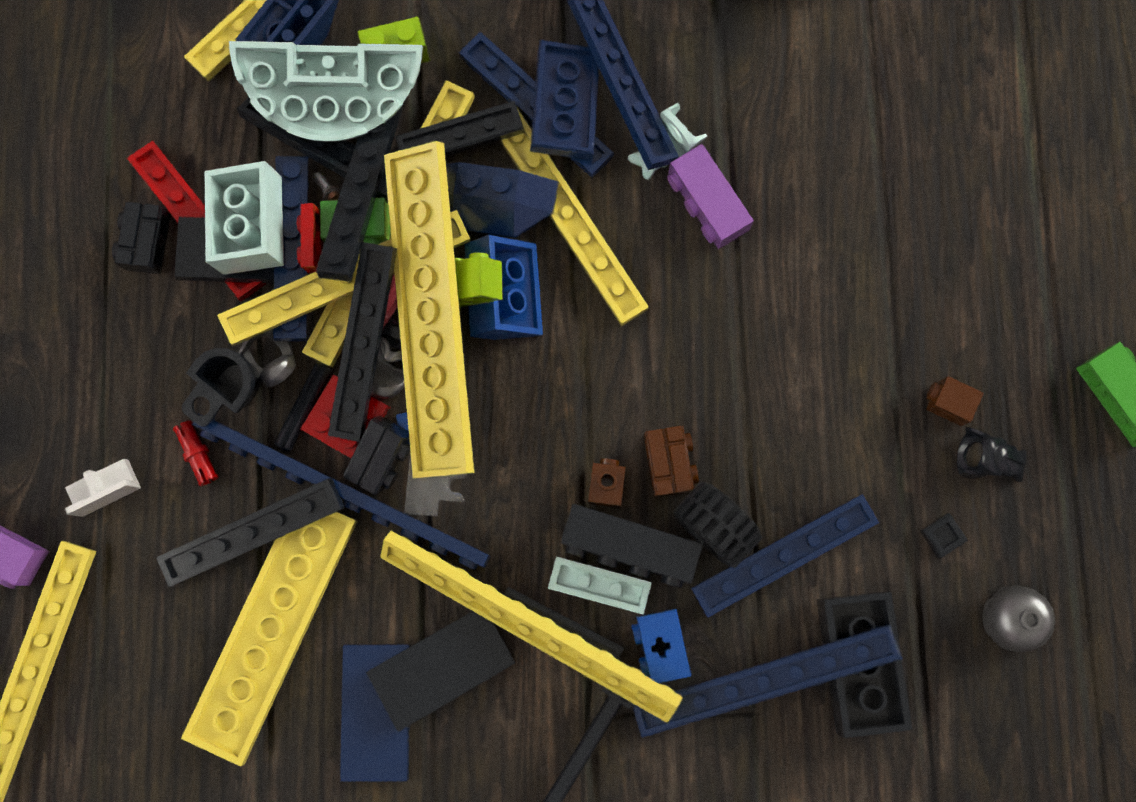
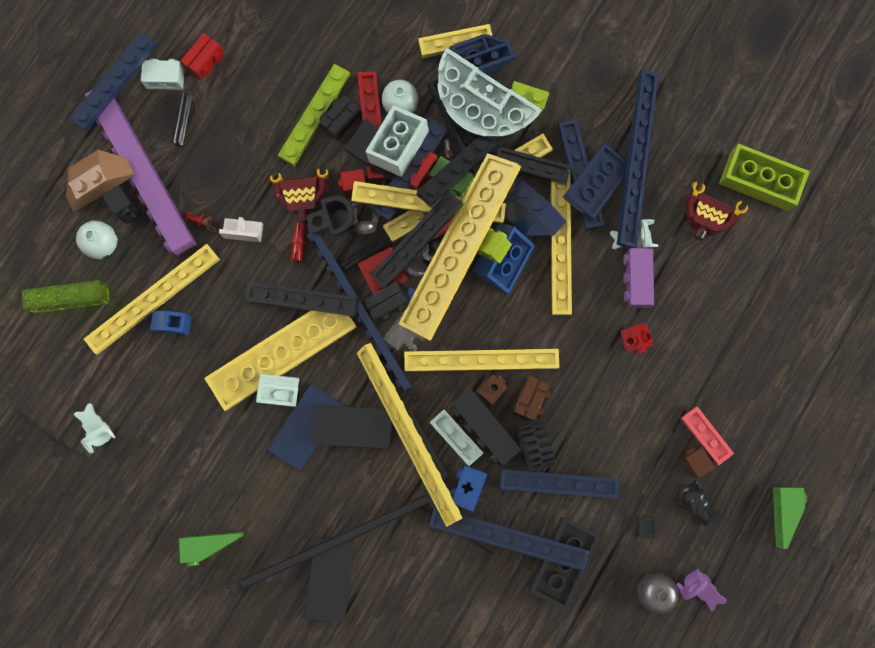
camera: 25 degrees right, 0 degrees up
none -> blue slope [150,311,192,336]
none -> piece [185,213,217,233]
none -> light aqua plate [256,373,299,407]
none -> dark red torso [270,169,329,221]
none -> lime plate [278,64,351,166]
none -> red brick [338,169,366,196]
none -> light aqua cylinder [382,80,418,113]
none -> light yellow plate [404,349,559,372]
none -> red brick [621,324,653,355]
none -> medium lavender hair [676,569,727,611]
none -> coral plate [680,406,734,465]
none -> dark red torso [685,181,748,241]

